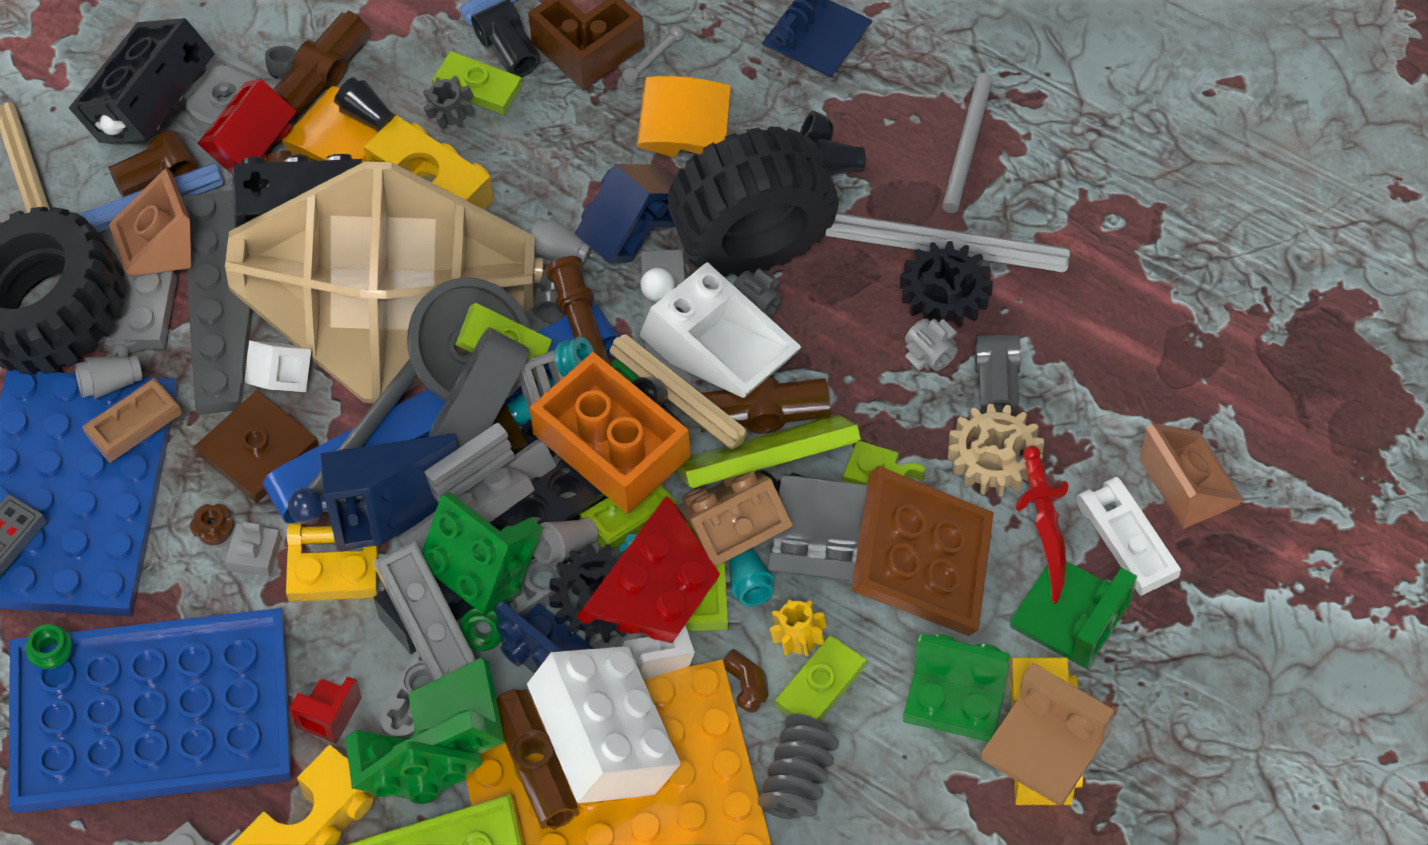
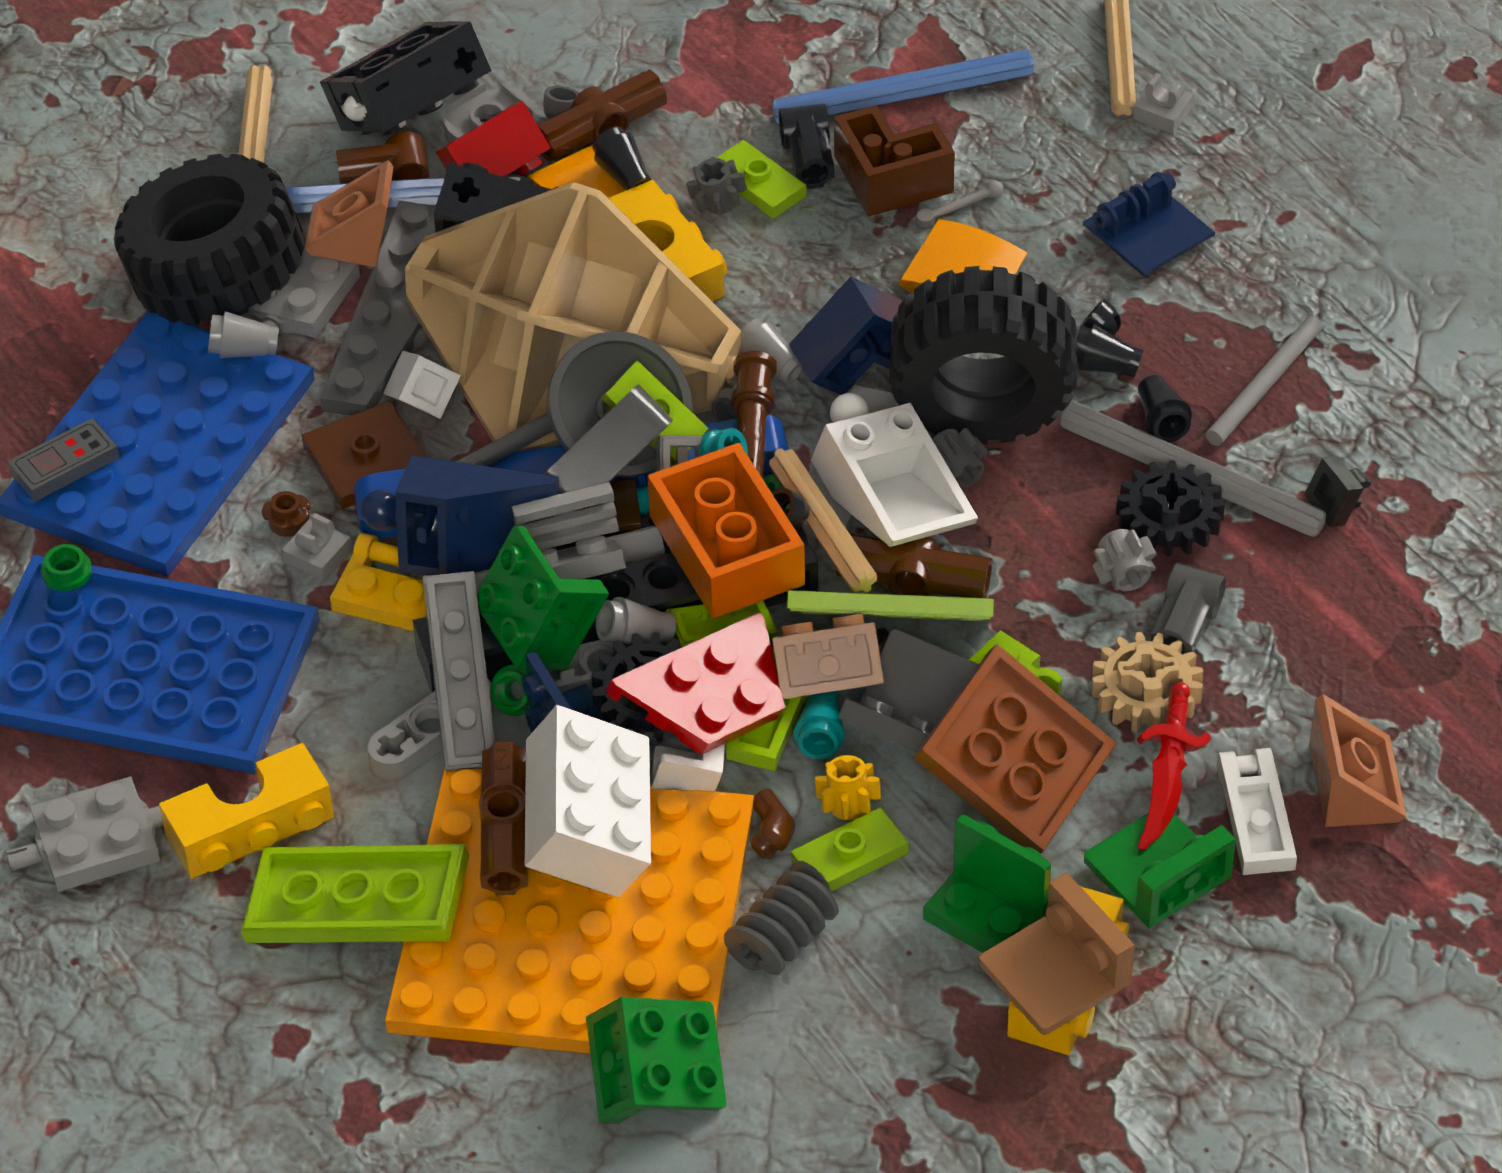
camera: 20 degrees right, 10 degrees down
medium nougat plate [82,378,182,463] -> none
red panel [289,676,362,744] -> none
green bracket [345,730,482,804] -> none
green bracket [393,658,505,754] -> none
none -> black cone [1138,375,1192,442]
none -> pearl dark grey tile [1304,456,1371,527]

